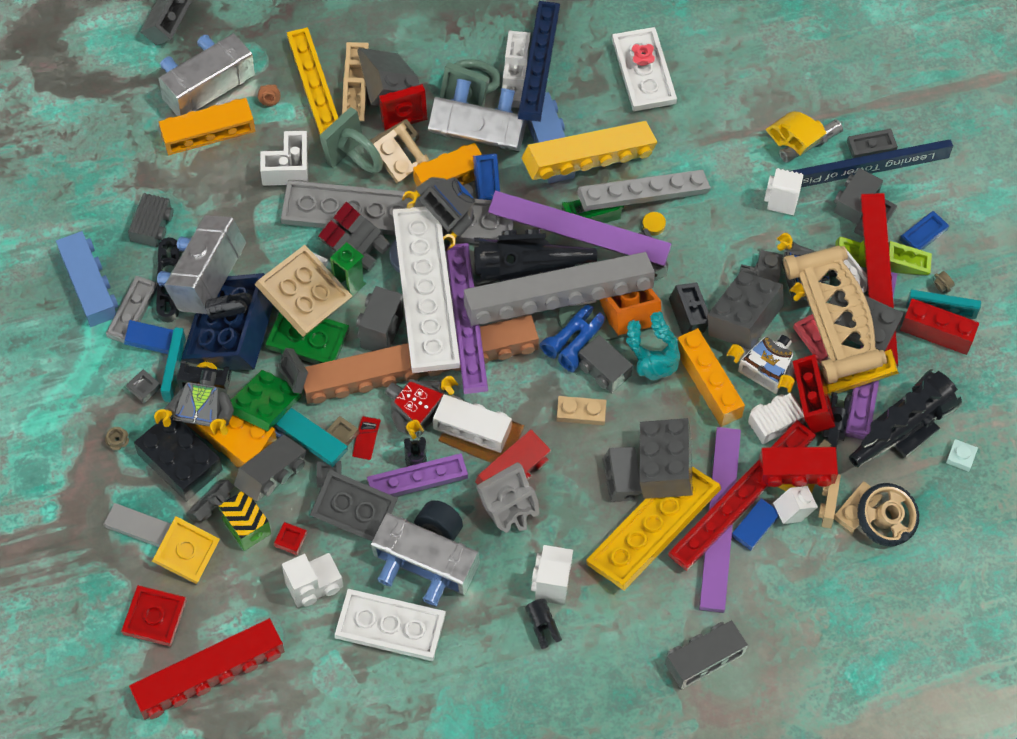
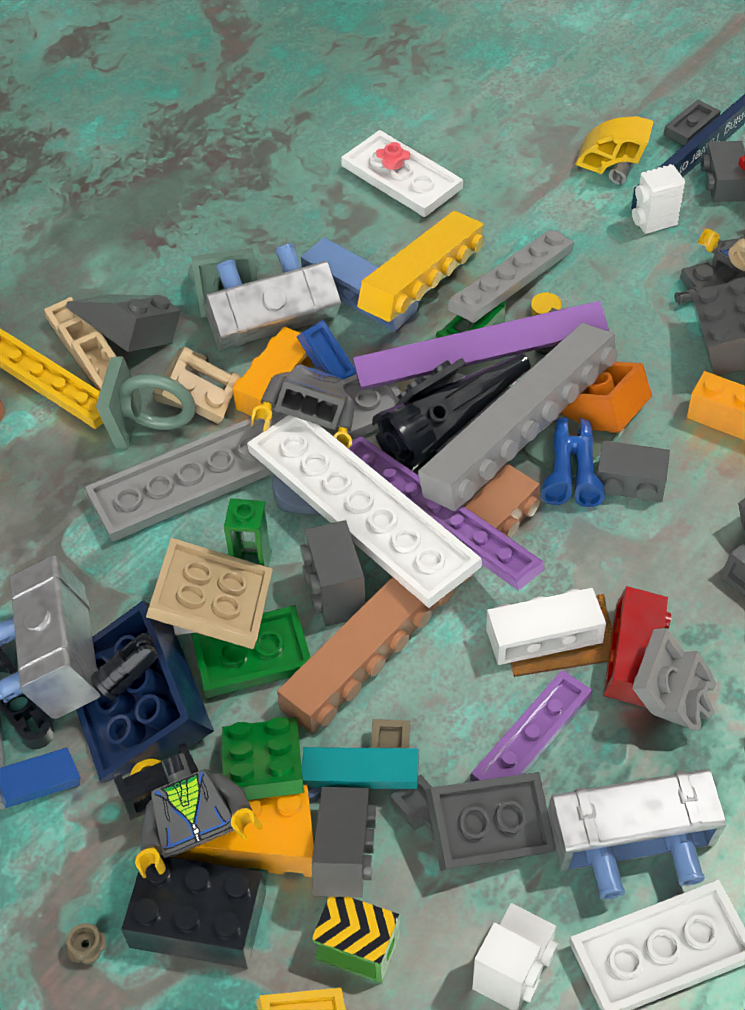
camera: 30 degrees left, 10 degrees down
dark grey plate [126,369,161,403] -> none
teal tile [161,327,186,402] -> none
dark grey plate [186,479,234,521] -> none
white brick [260,131,308,186] -> none
red plate [274,522,307,555] -> none
dark grey tile [279,348,308,393] -> none
dark grey hips [318,201,391,271] -> none
red sticker [352,416,381,460] -> none
red plate [379,84,428,131] -> none
torso [385,376,459,439] -> none
black hinge [404,437,427,467] -> none
black wheel [414,500,463,541] -> none
white slope [502,31,531,108] -> none
dark blue tile [518,1,560,122] -> none
tan plate [557,396,606,425] -> none
teal hair [626,311,680,380] -> none
black hinge [669,282,709,335] -> none

